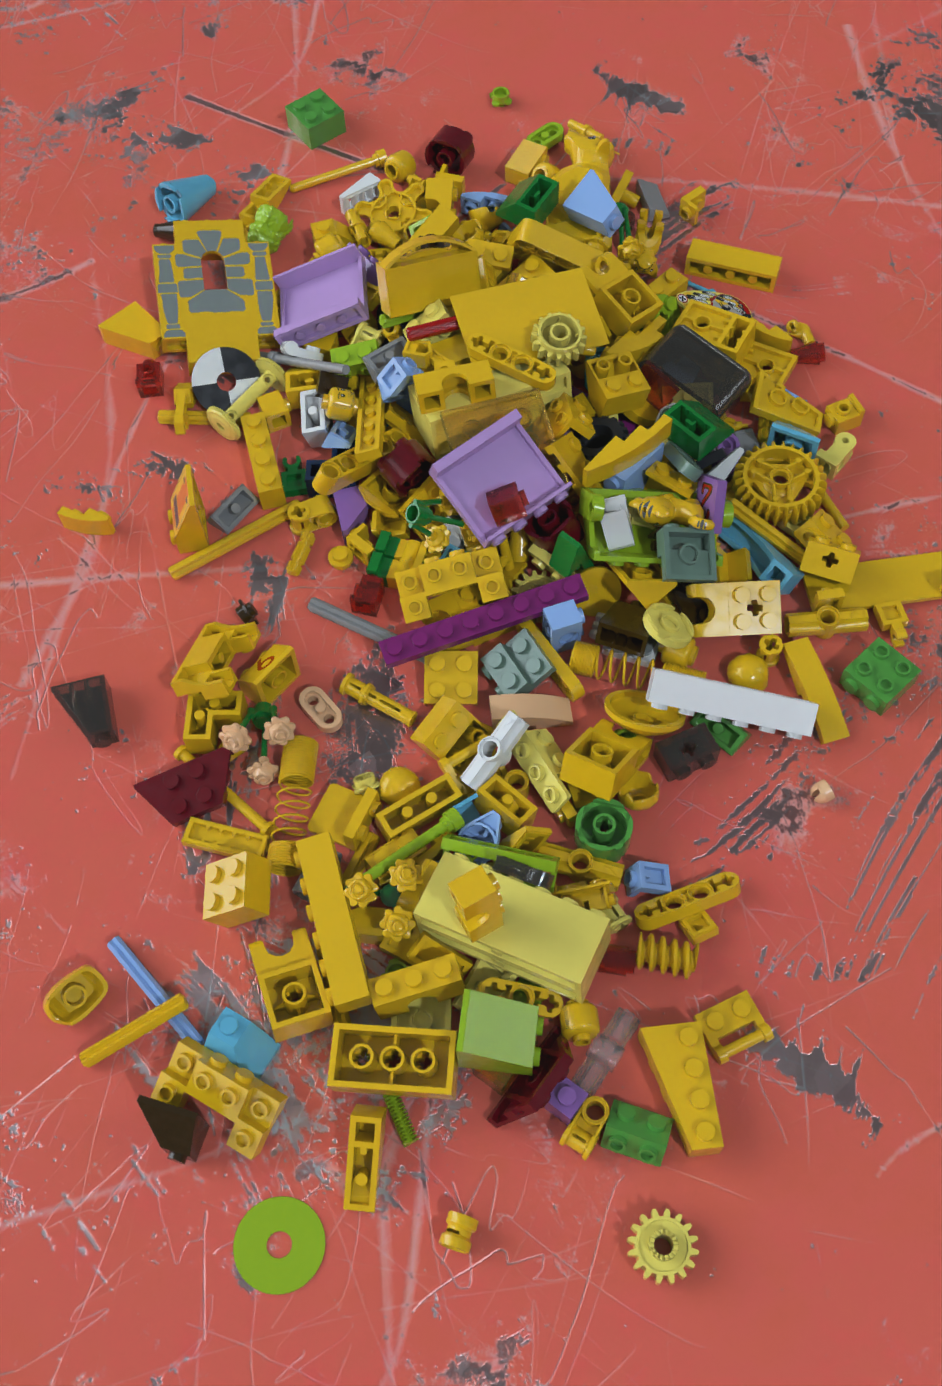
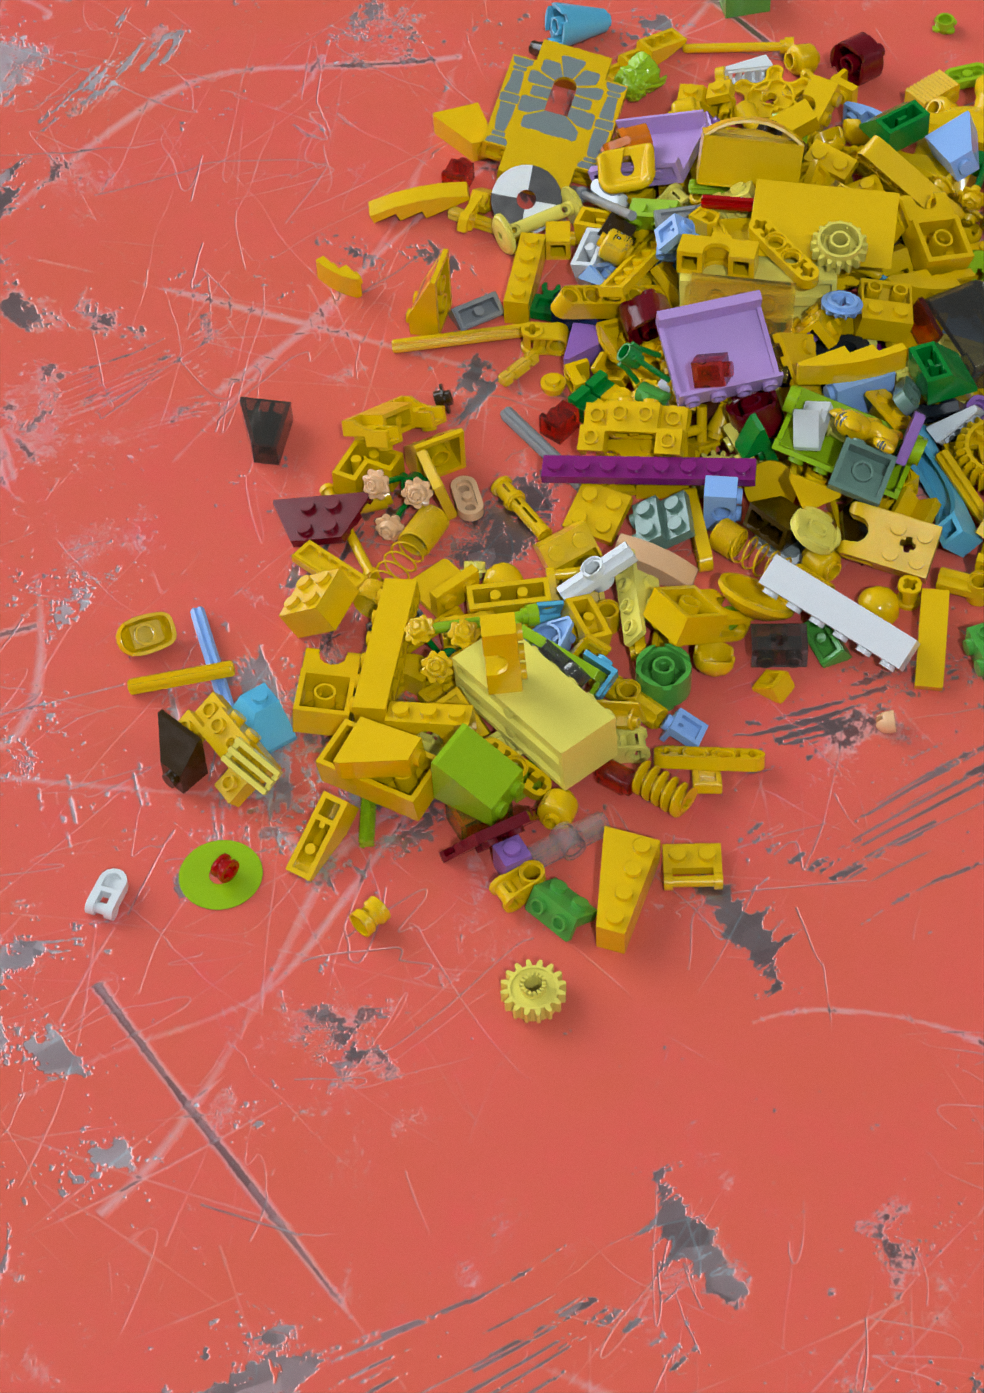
camera: 25 degrees right, 10 degrees down
none -> white plate [84,868,129,921]
none -> red bush [211,853,239,883]
none -> light yellow tile [220,737,283,795]
none -> yellow slope [333,716,426,779]
none -> yellow slope [368,182,470,223]
none -> yellow tile [416,449,457,520]
none -> medium azure bracket [583,649,618,700]
none -> yellow piece [597,143,656,194]
none -> orange piece [600,123,653,153]
none -> bright green piece [635,381,672,406]
none -> yellow plate [706,66,734,106]
none -> yellow slope [752,670,795,704]
none -> light blue gear [821,290,863,320]

